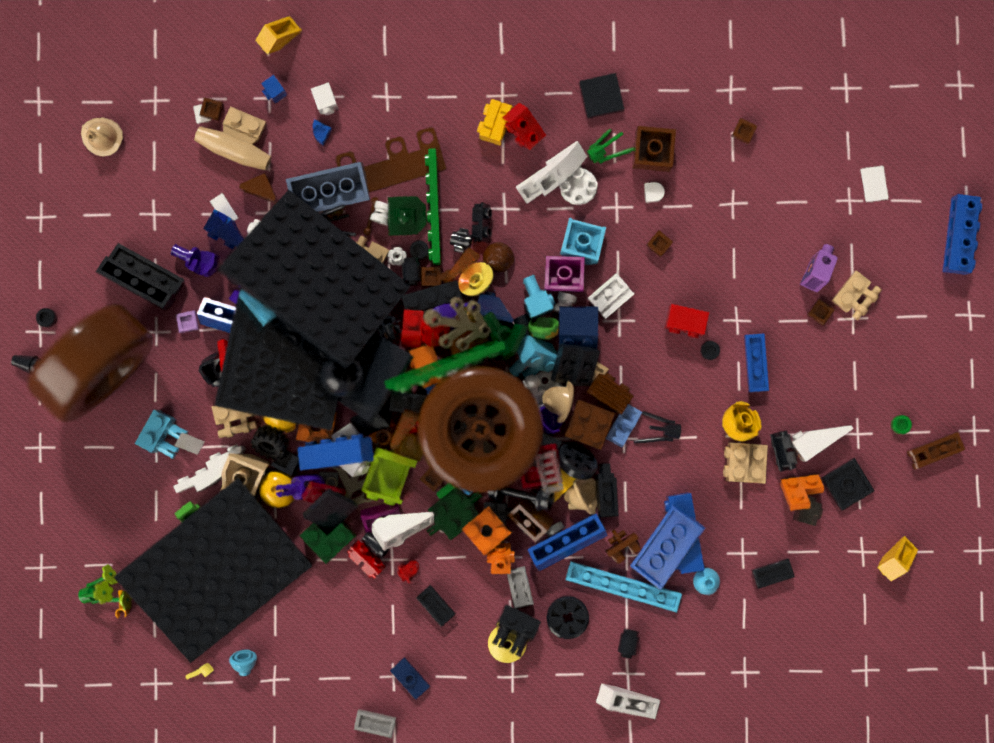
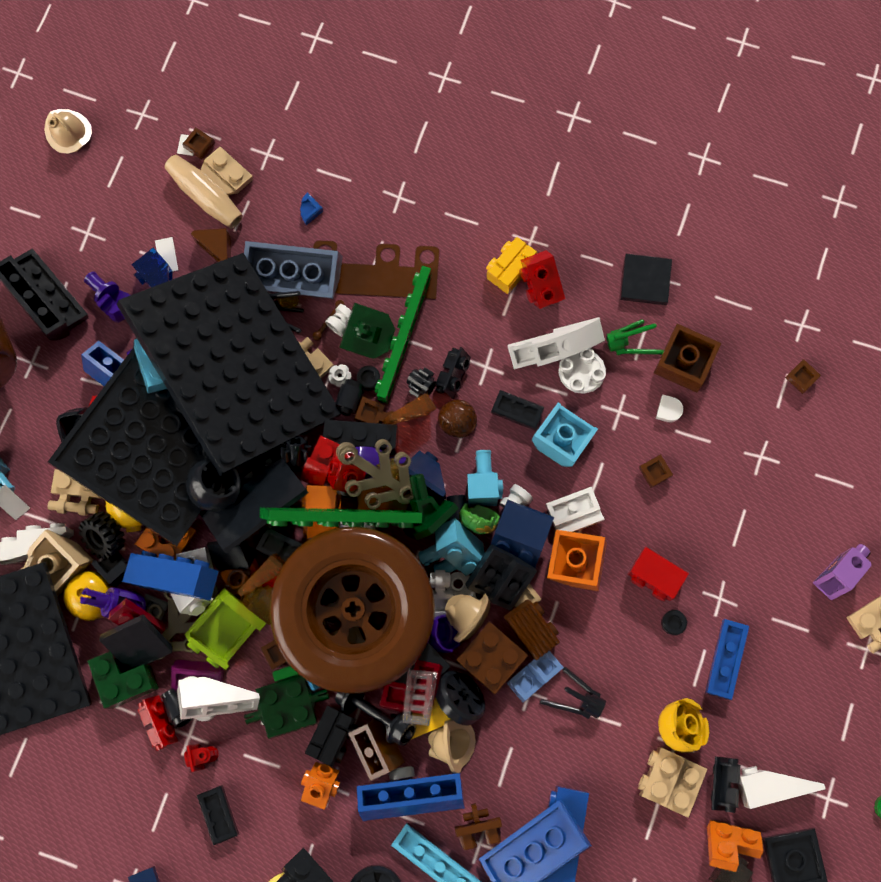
camera: 25 degrees right, 10 degrees down
lavender tile [176,310,200,333] -> none
yellow slope [255,16,301,54] -> none
blue plate [261,75,287,104] -> none
white brick [311,83,339,115] -> none
light yellow dish [458,262,493,296] -> none
orange piece [462,506,511,556] -> none
light grey plate [507,566,534,609] -> none
magenta slope [544,256,585,292] -> none
black hinge [596,463,619,518] -> none
reddish brown tile [807,299,835,326] -> none
none -> black plate [491,390,544,430]
none -> orange slope [547,530,607,591]

